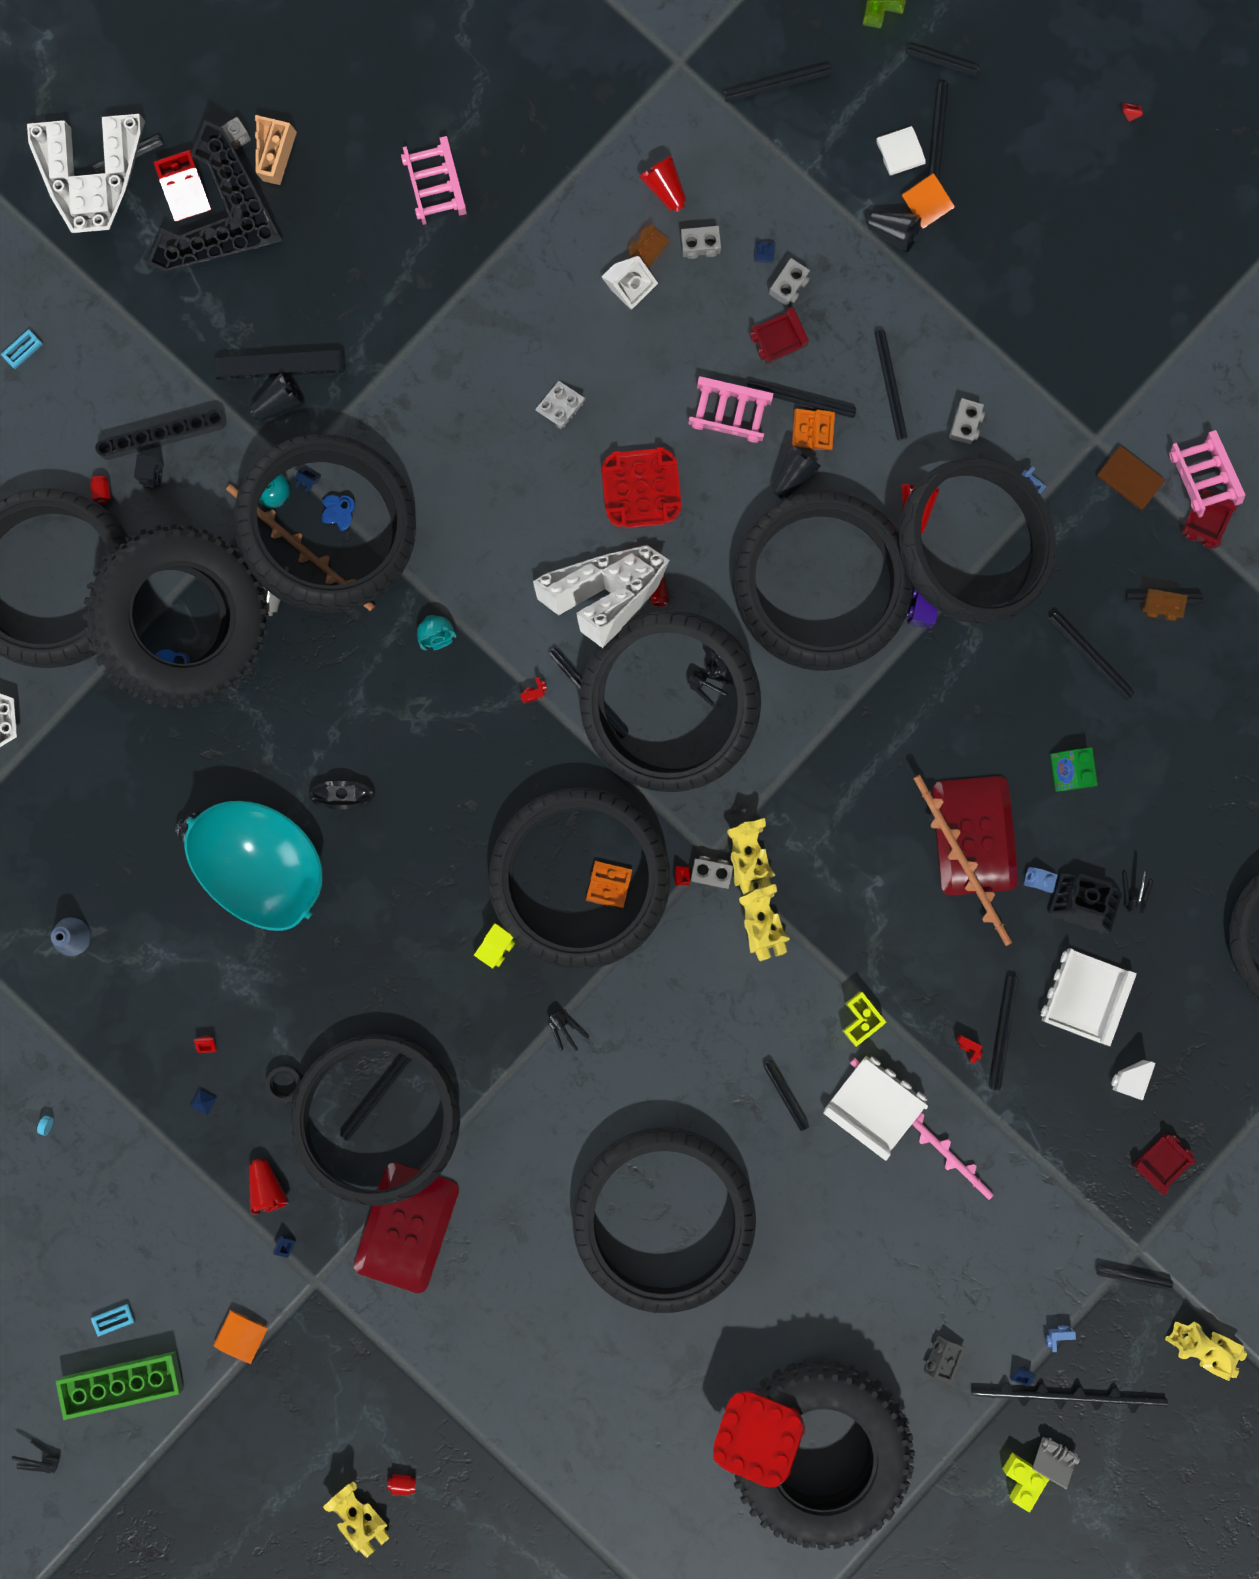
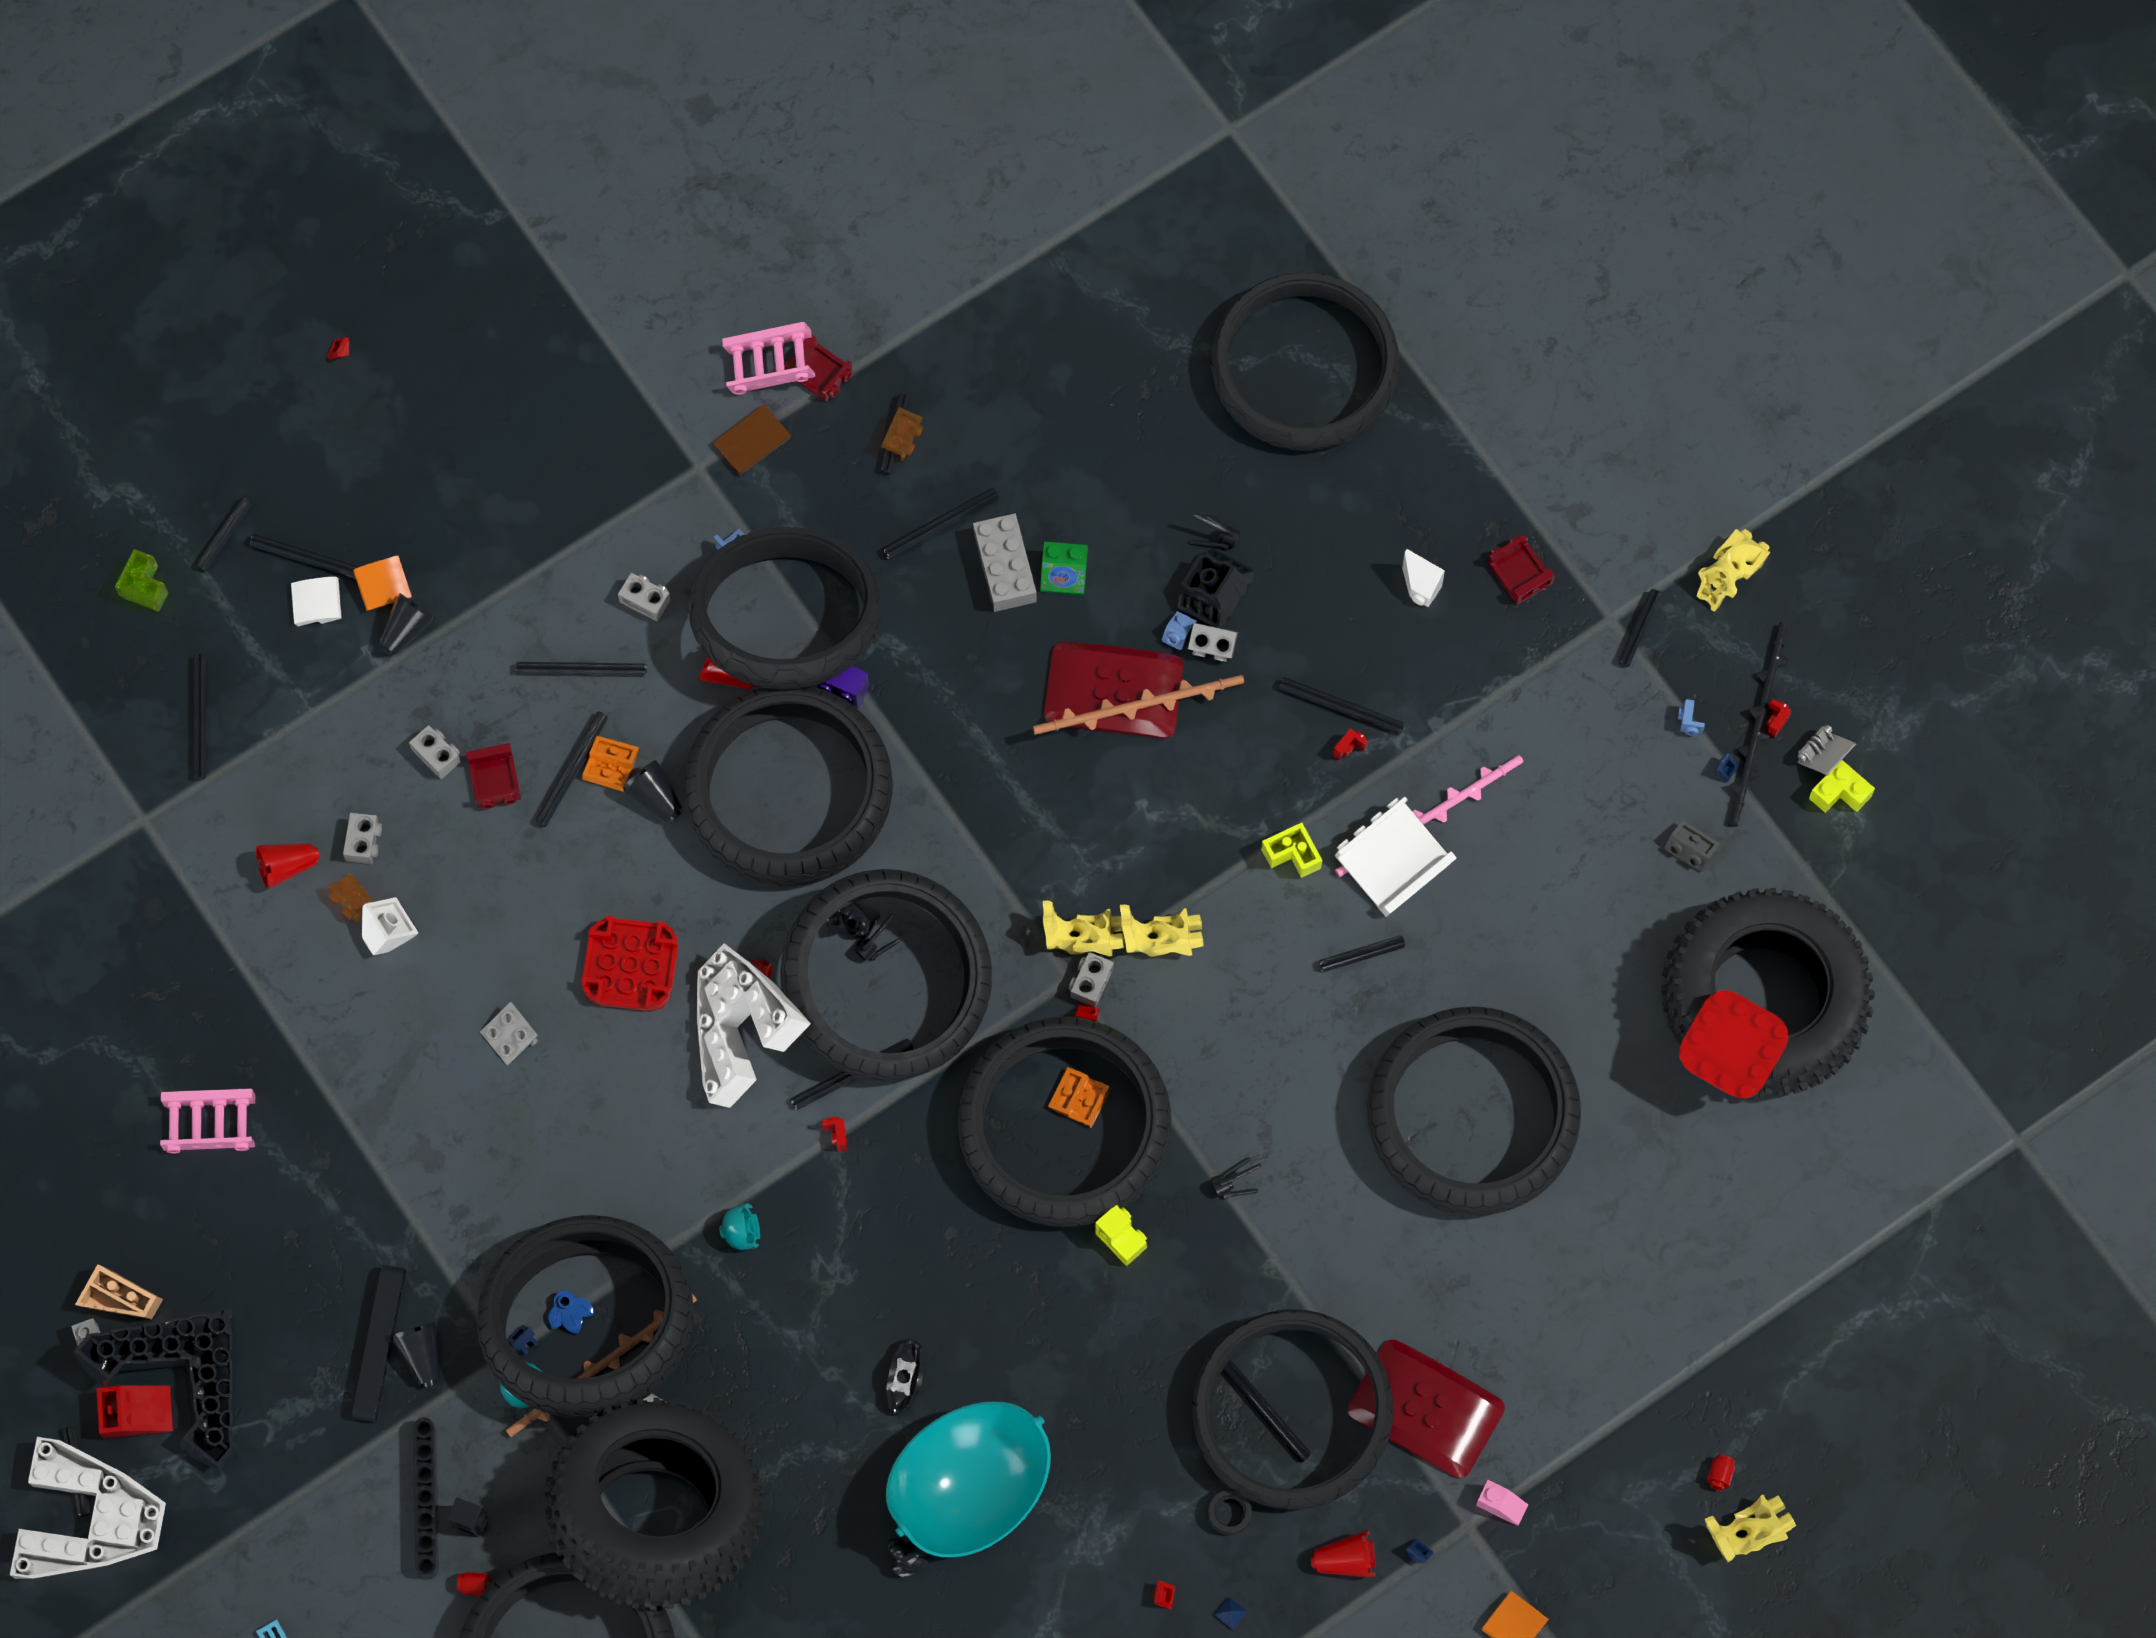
camera: 75 degrees left, 15 degrees down
bright pink fence [689,376,774,443] -> none
dark blue tile [754,241,775,264] -> none
white panel [1040,949,1136,1046] -> none
none -> light grey brick [973,513,1037,612]
none -> light grey brick [1188,623,1238,662]
none -> bright pink slope [1476,1480,1528,1526]
none -> red bracket [1767,699,1791,738]

